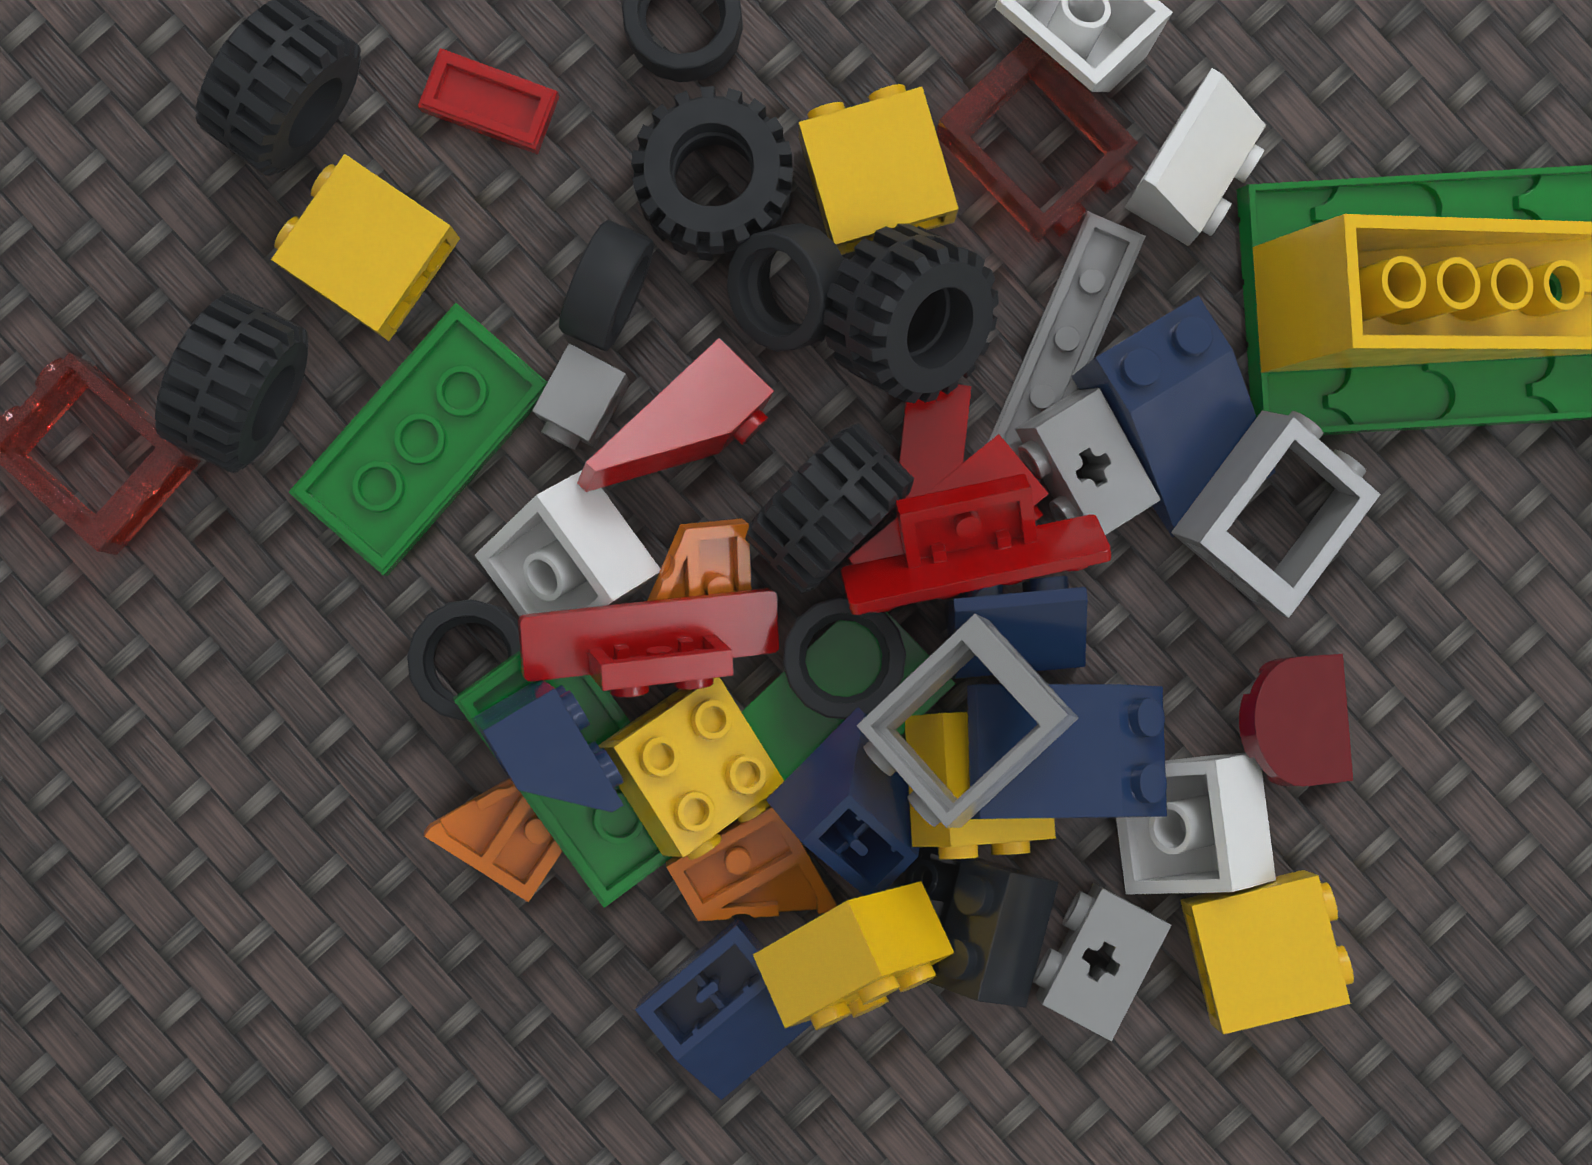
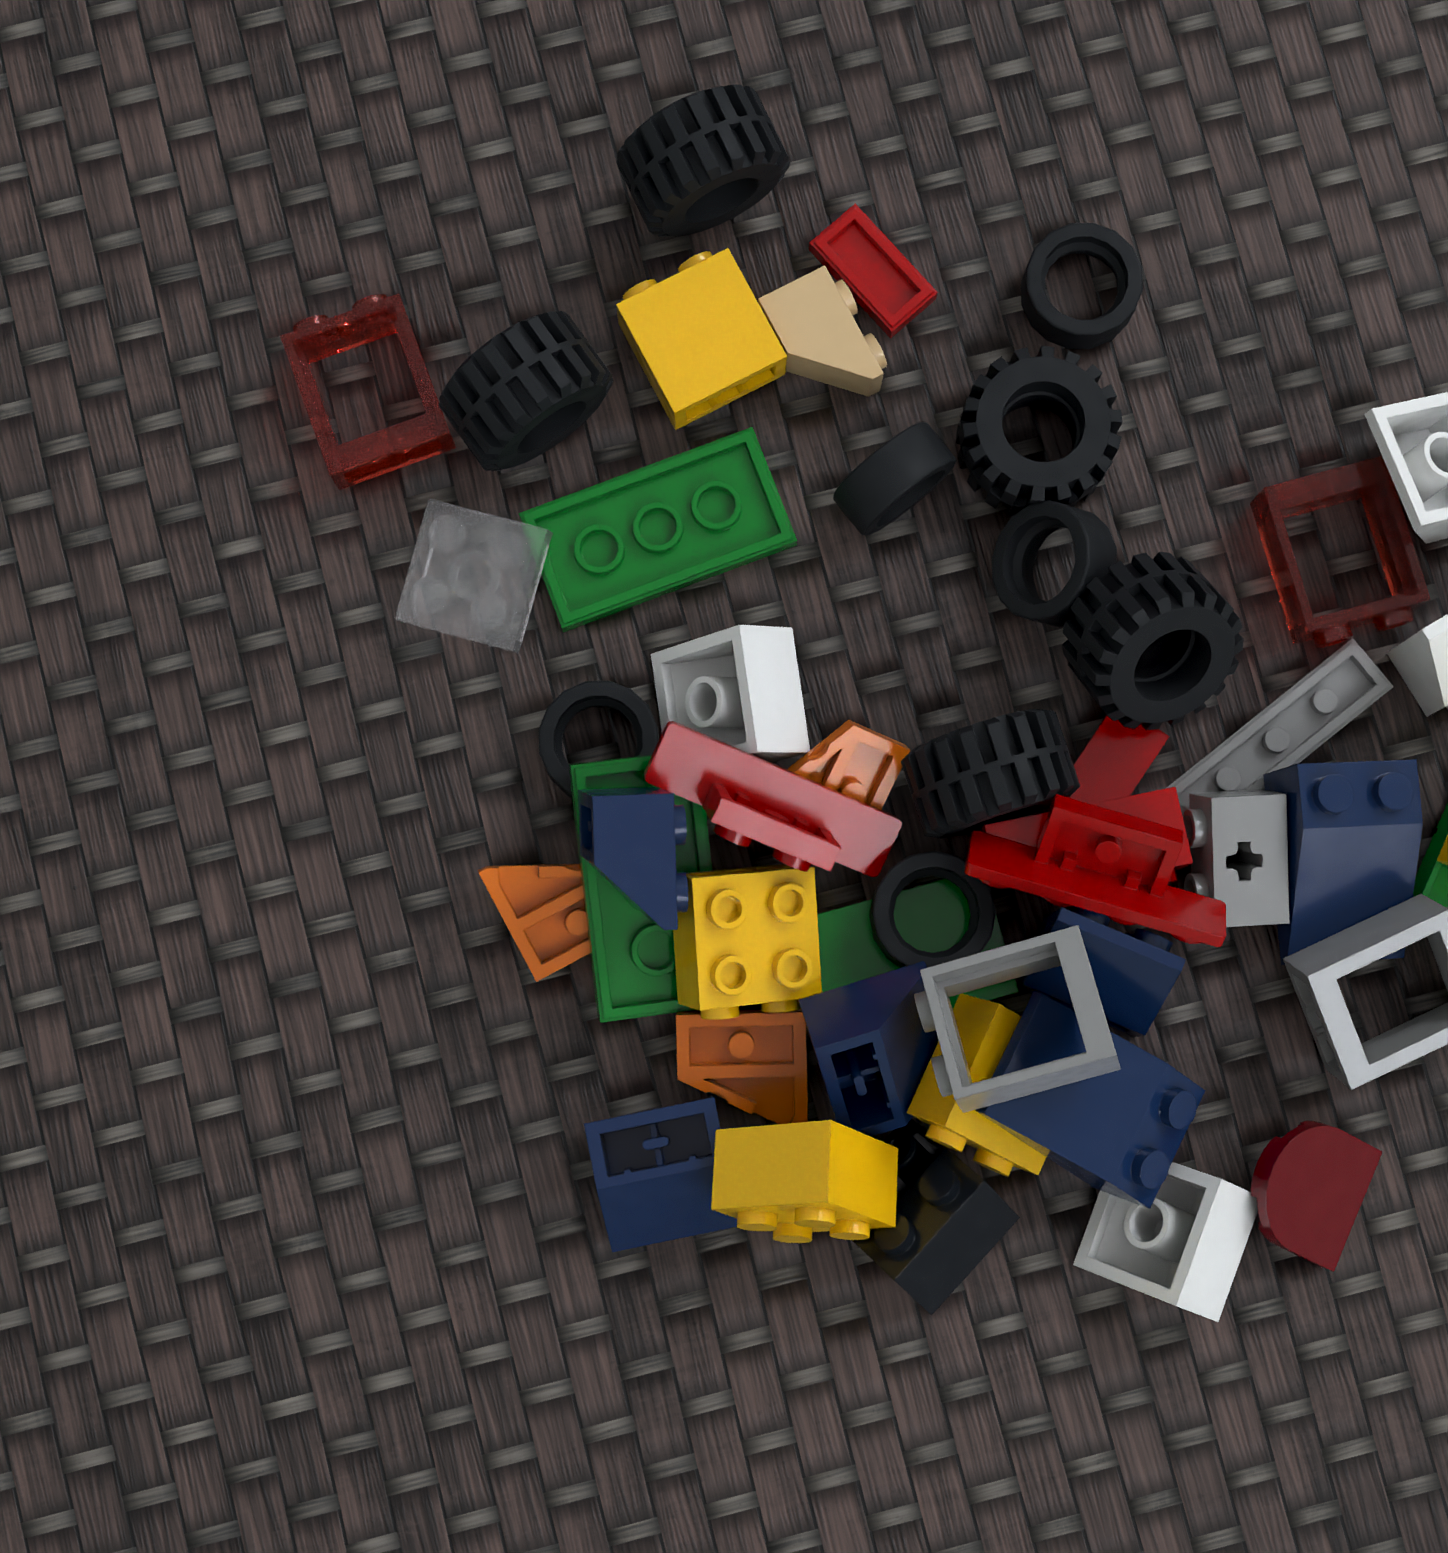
camera: 25 degrees right, 5 degrees down
light grey brick [532,344,630,450] -> none
slope [577,338,774,492] -> none
yellow brick [799,84,959,255] -> none
light grey brick [1033,883,1171,1041] -> none
yellow brick [1180,870,1354,1034] -> none
none -> clear plate [395,498,553,654]
none -> tan slope [758,265,887,397]

